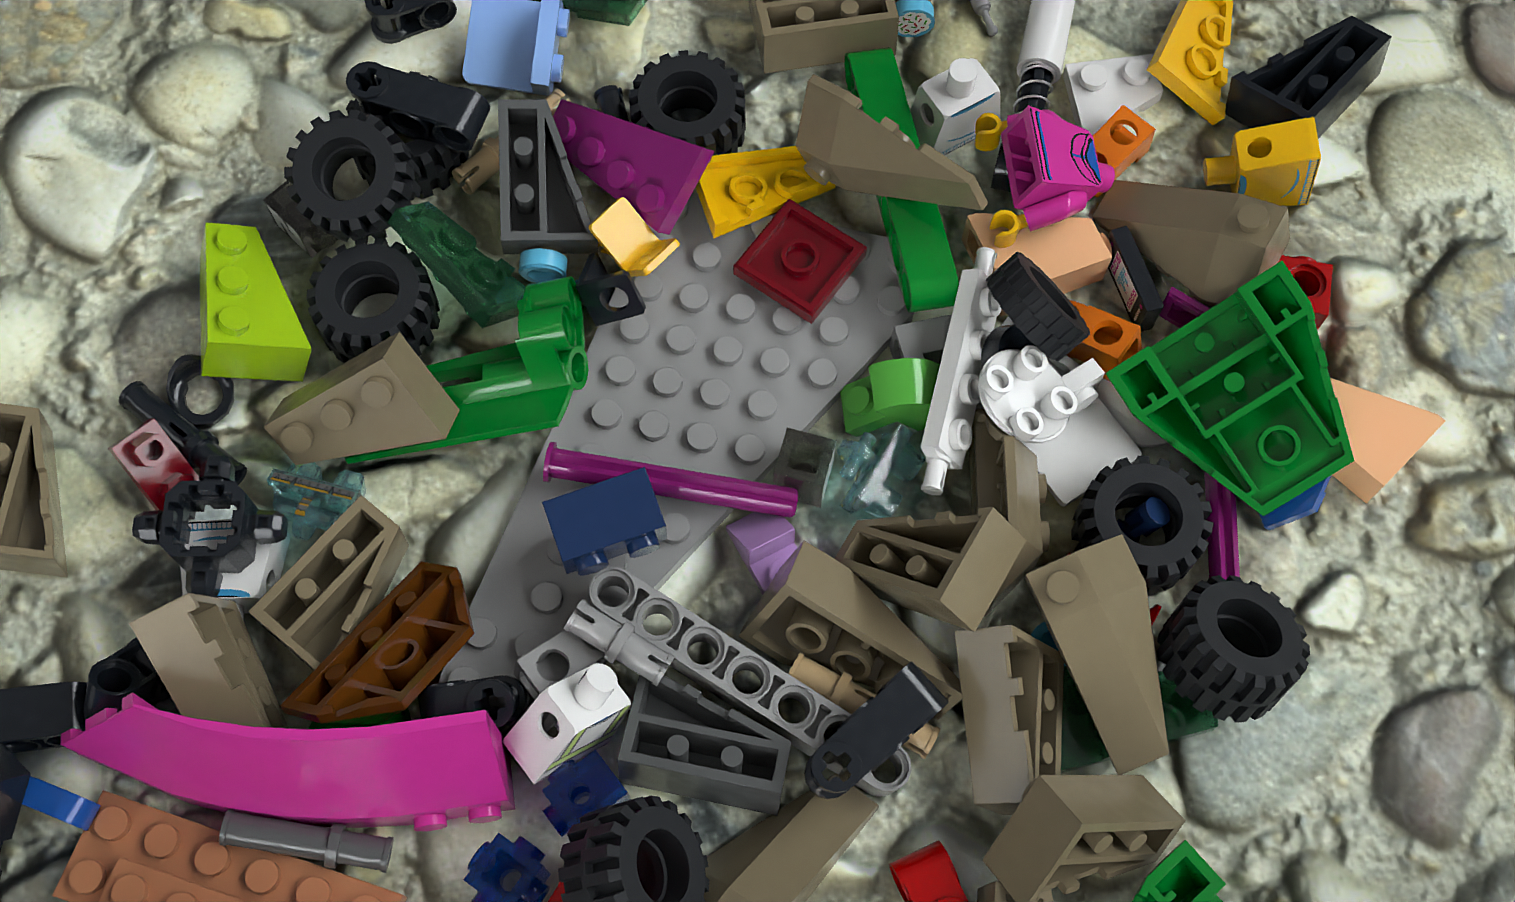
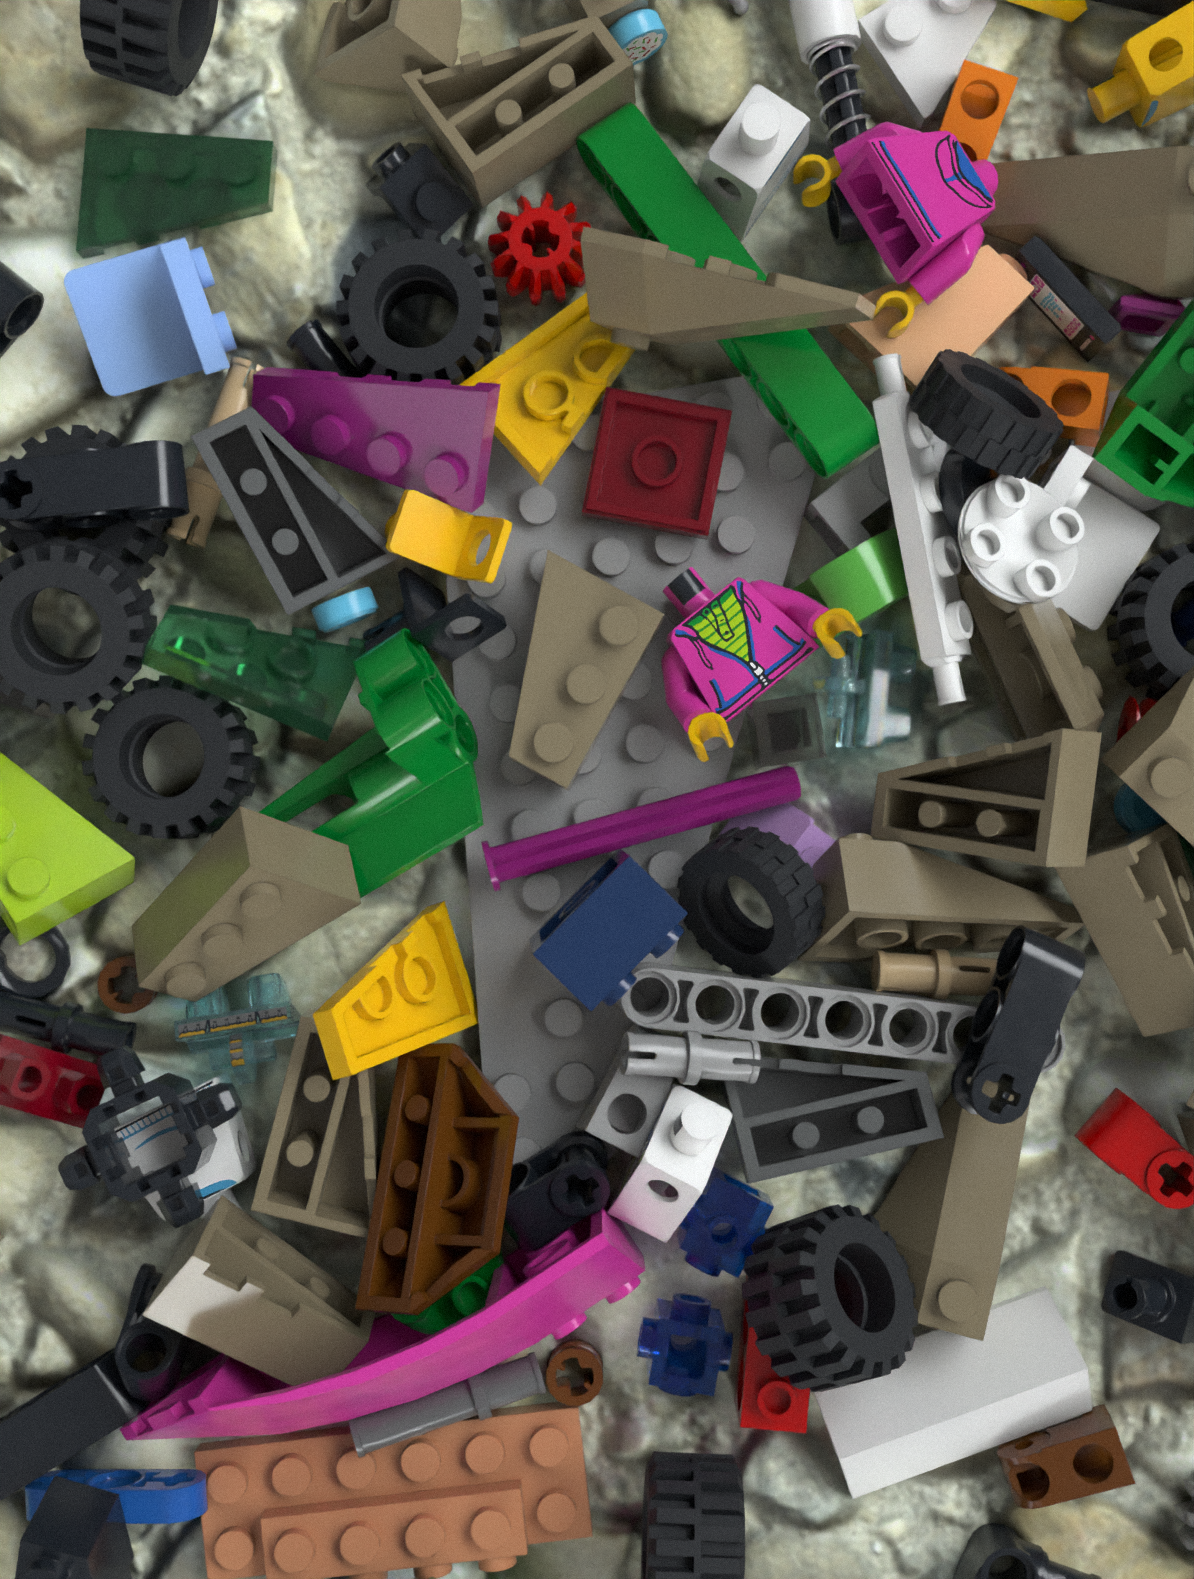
camera: 20 degrees left, 20 degrees up
none -> reddish brown bush [97,955,158,1014]
none -> yellow wing [312,901,479,1080]
none -> black bracket [365,142,474,239]
none -> red gear [488,191,591,307]
none -> dark tan wedge [509,550,664,791]
none -> reddish brown bush [546,1339,603,1406]
none -> torso [661,567,862,762]
none -> black tyre [677,826,825,978]

